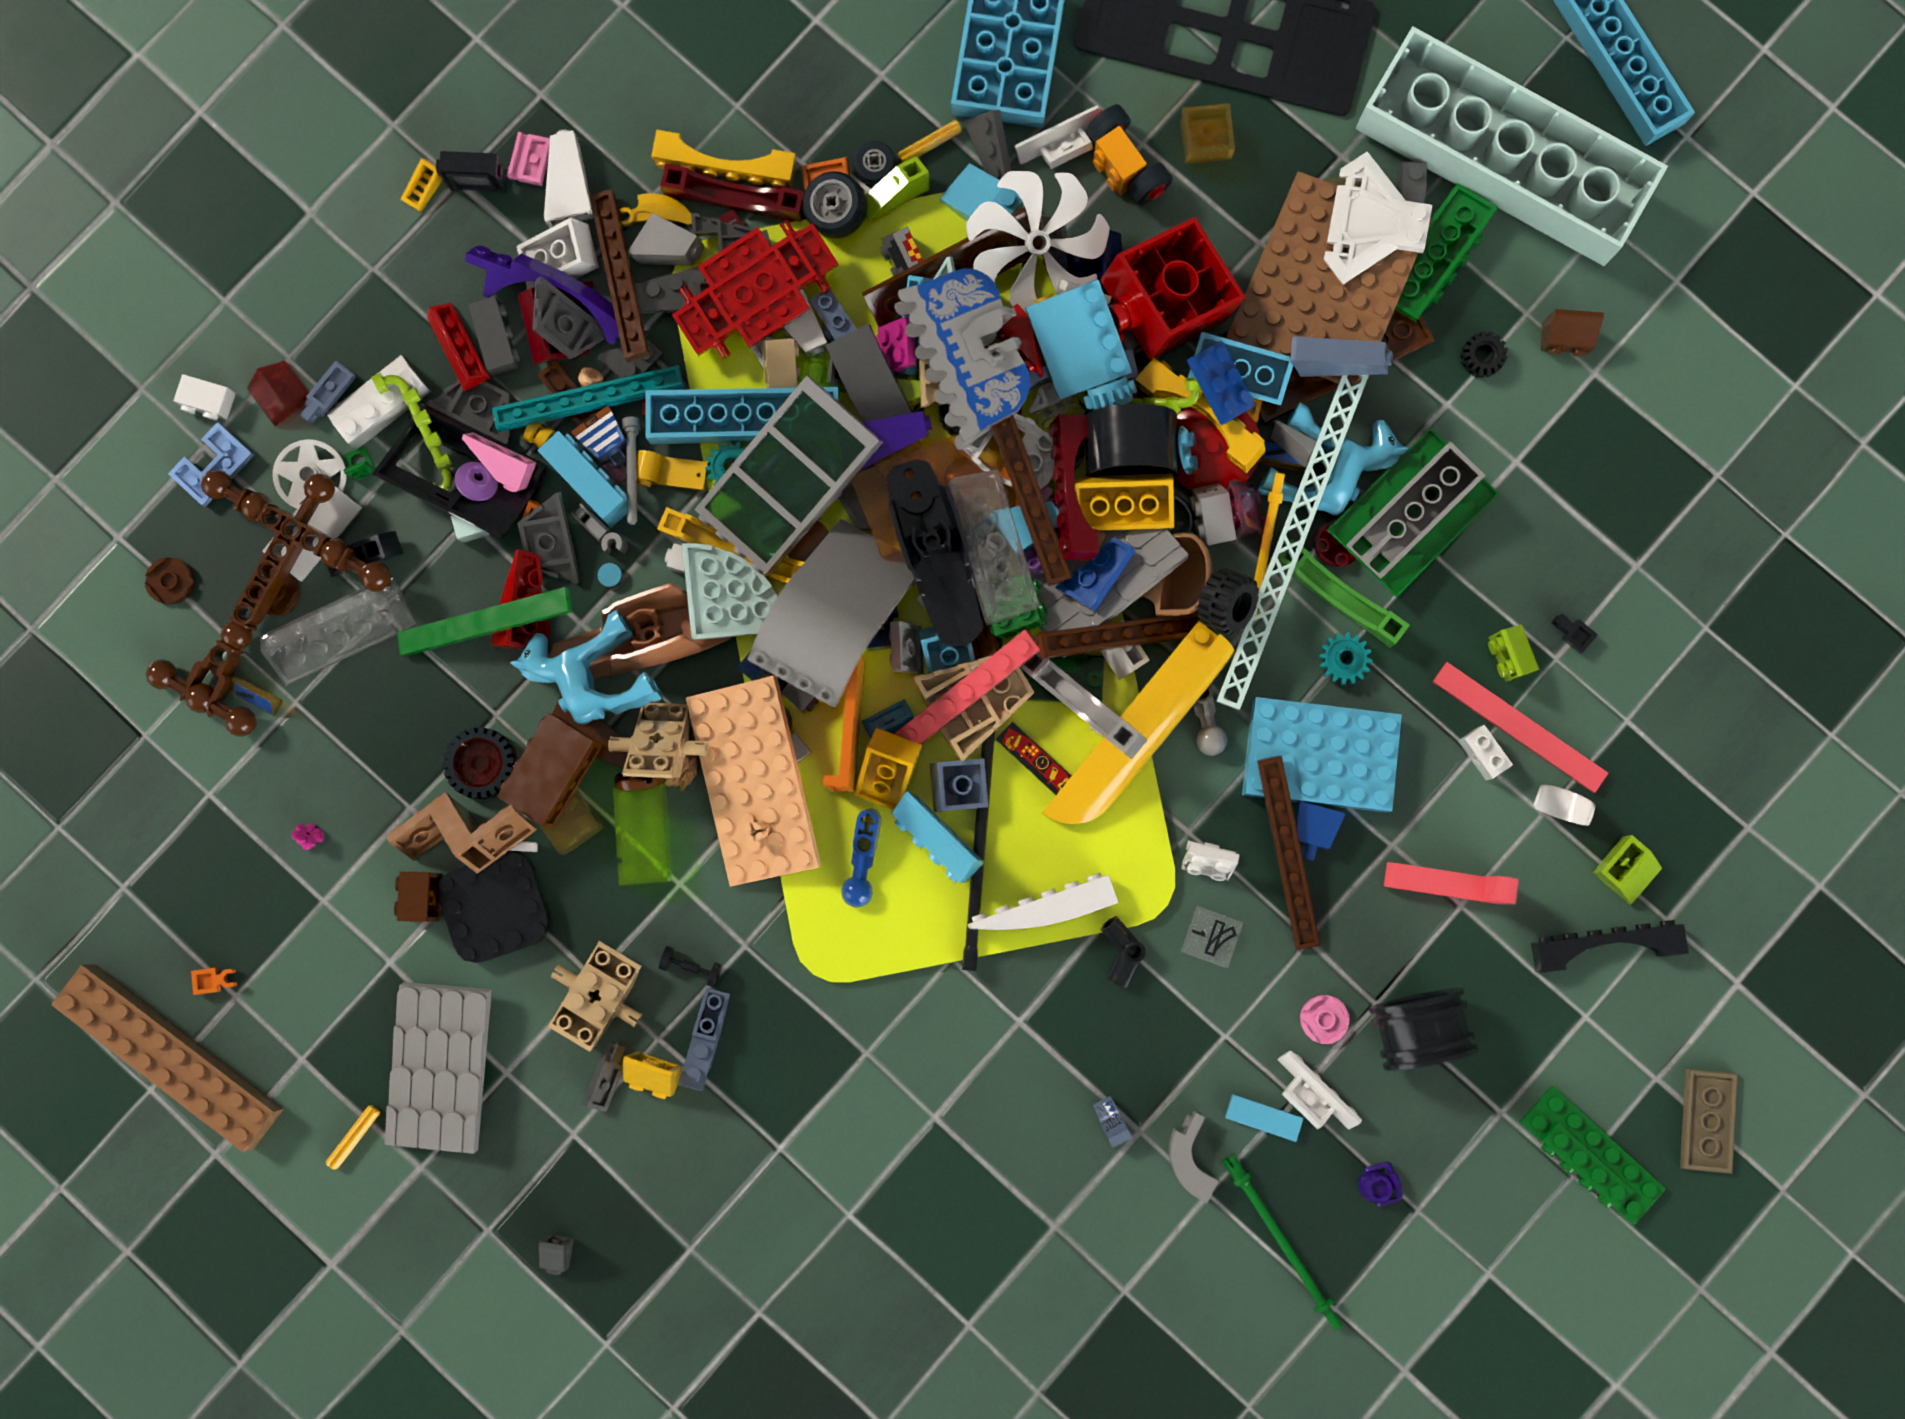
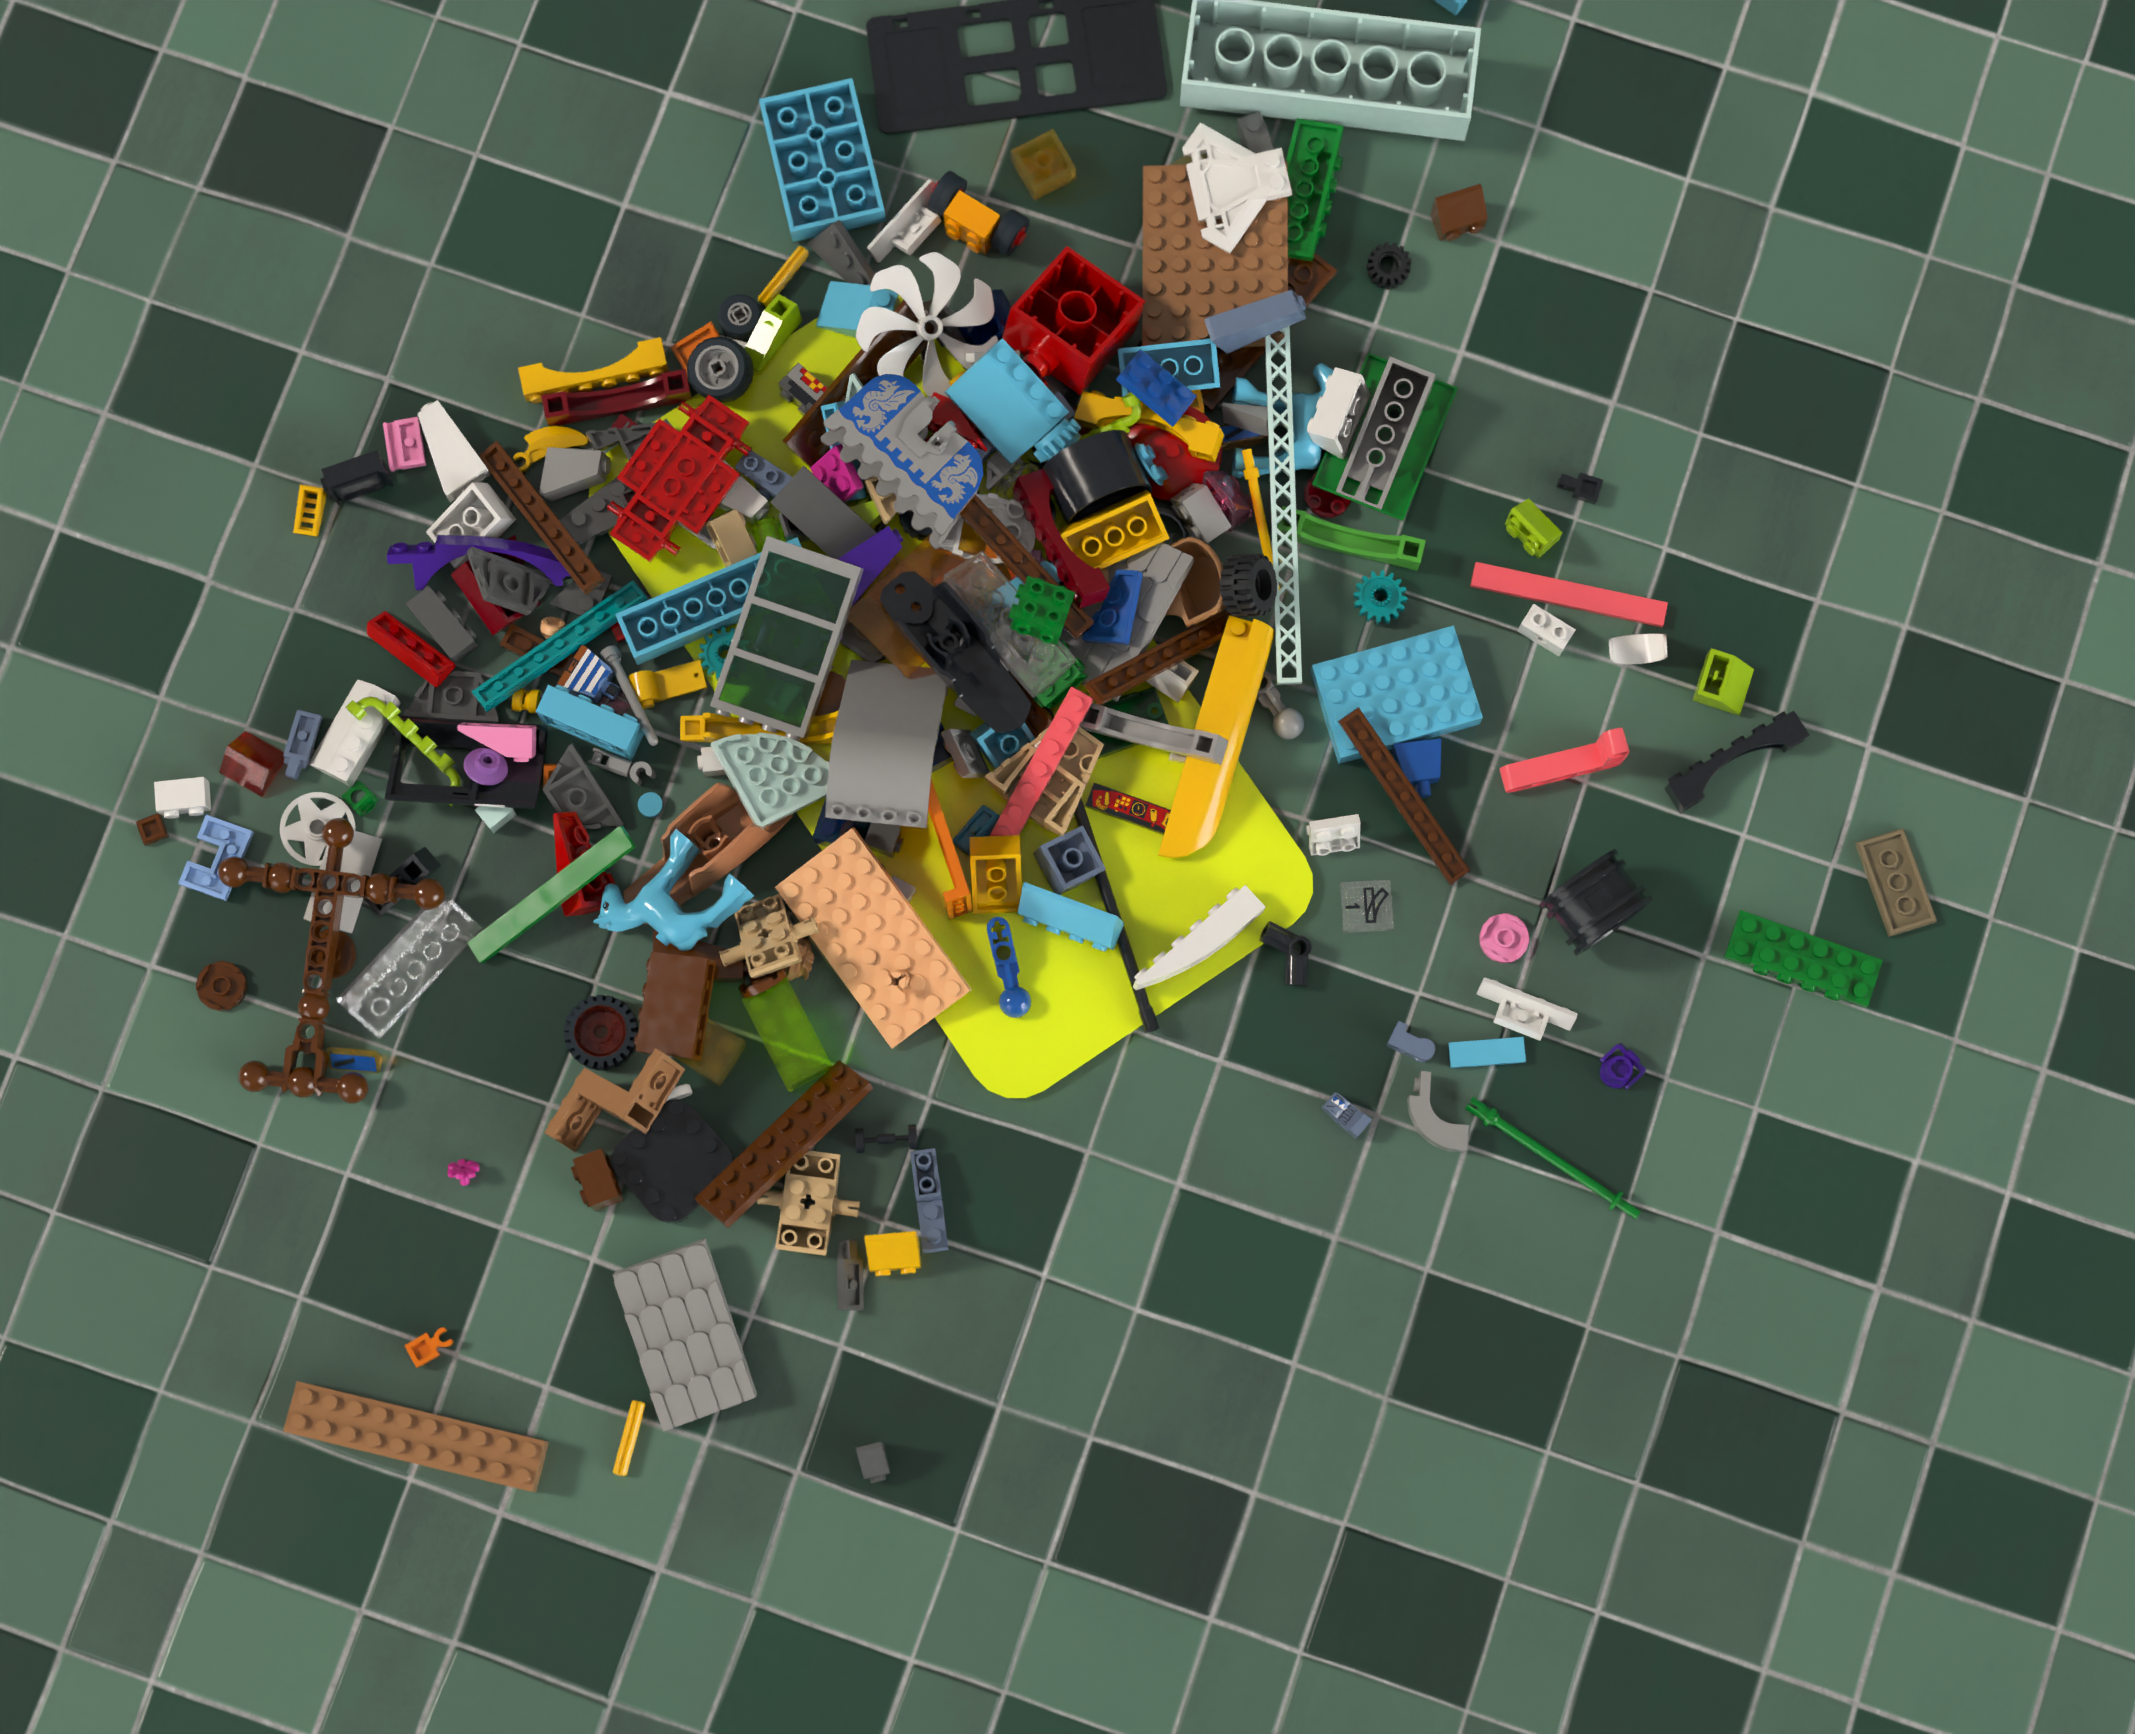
camera: 30 degrees left, 5 degrees down
none -> reddish brown tile [136,813,169,846]
none -> reddish brown plate [694,1060,873,1228]
none -> green brick [1008,576,1075,645]
none -> white slope [1307,367,1371,460]
none -> sand blue leg [1386,1021,1435,1062]

